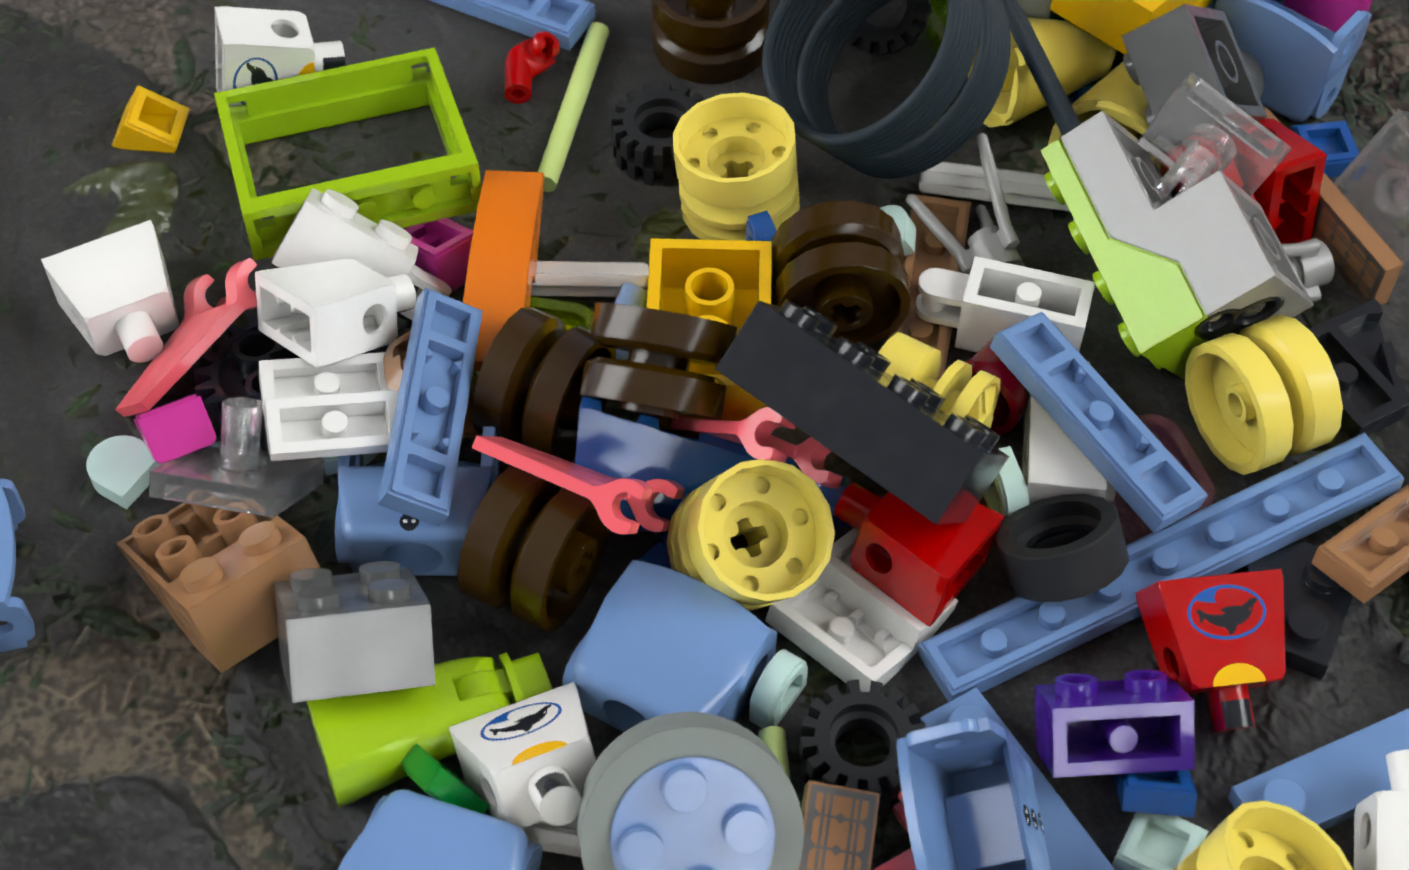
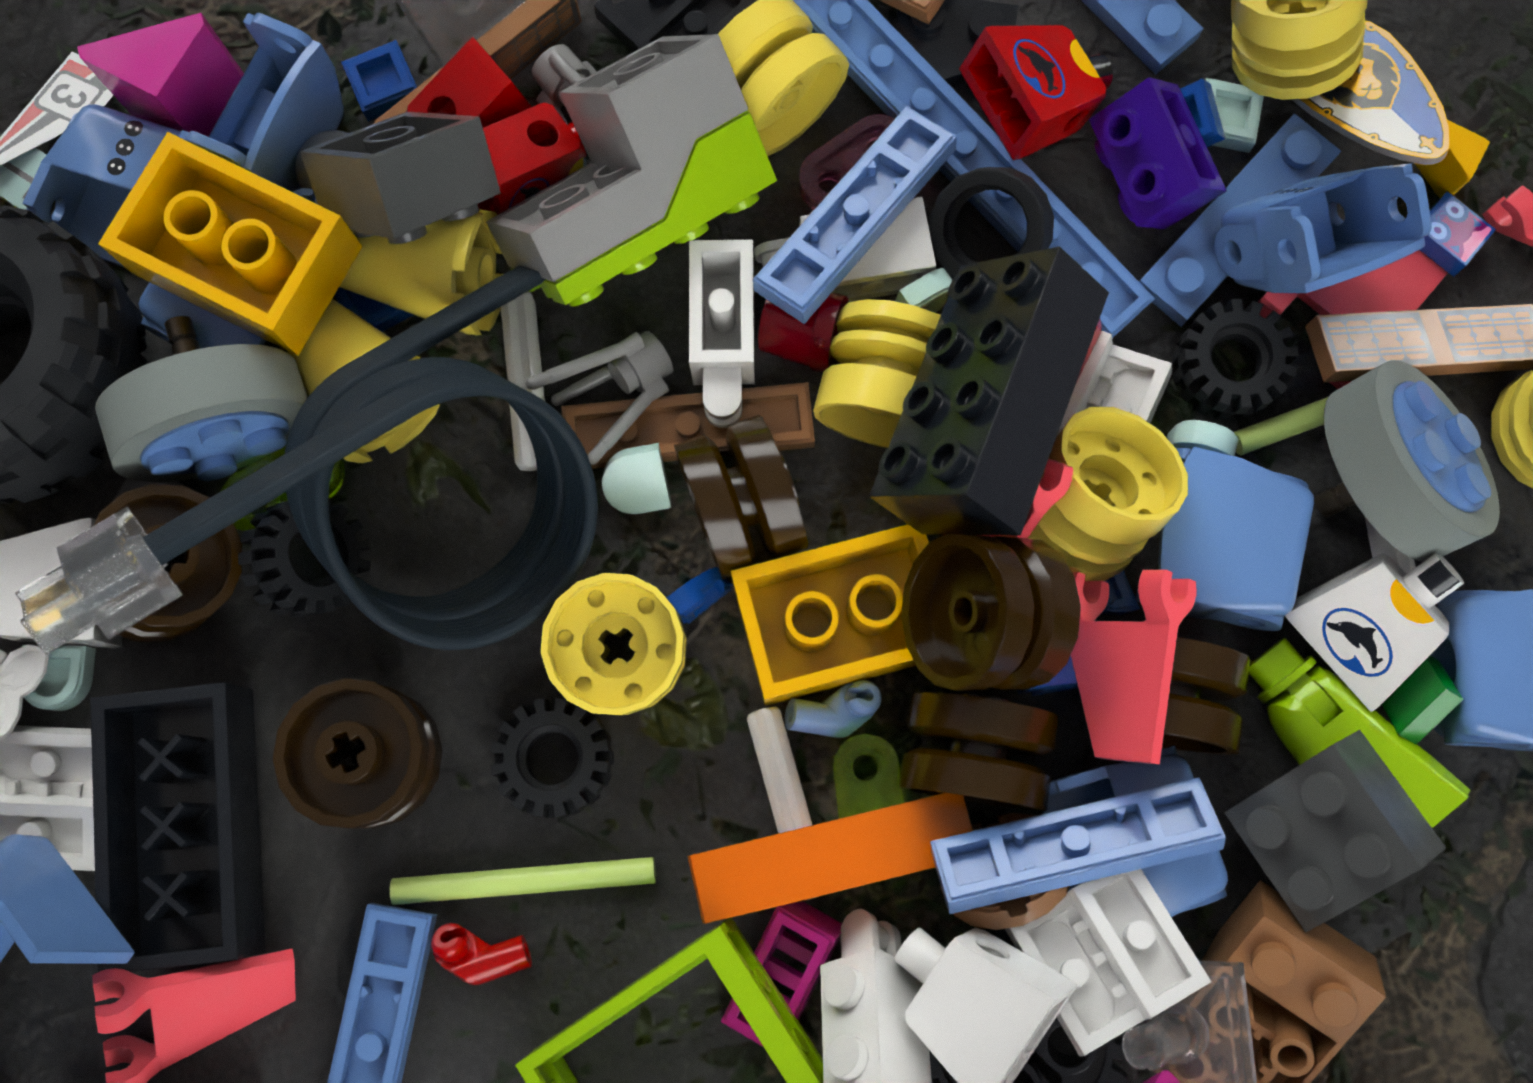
camera: 105 degrees left, 25 degrees up
clear tile [1137,71,1292,201] -> none

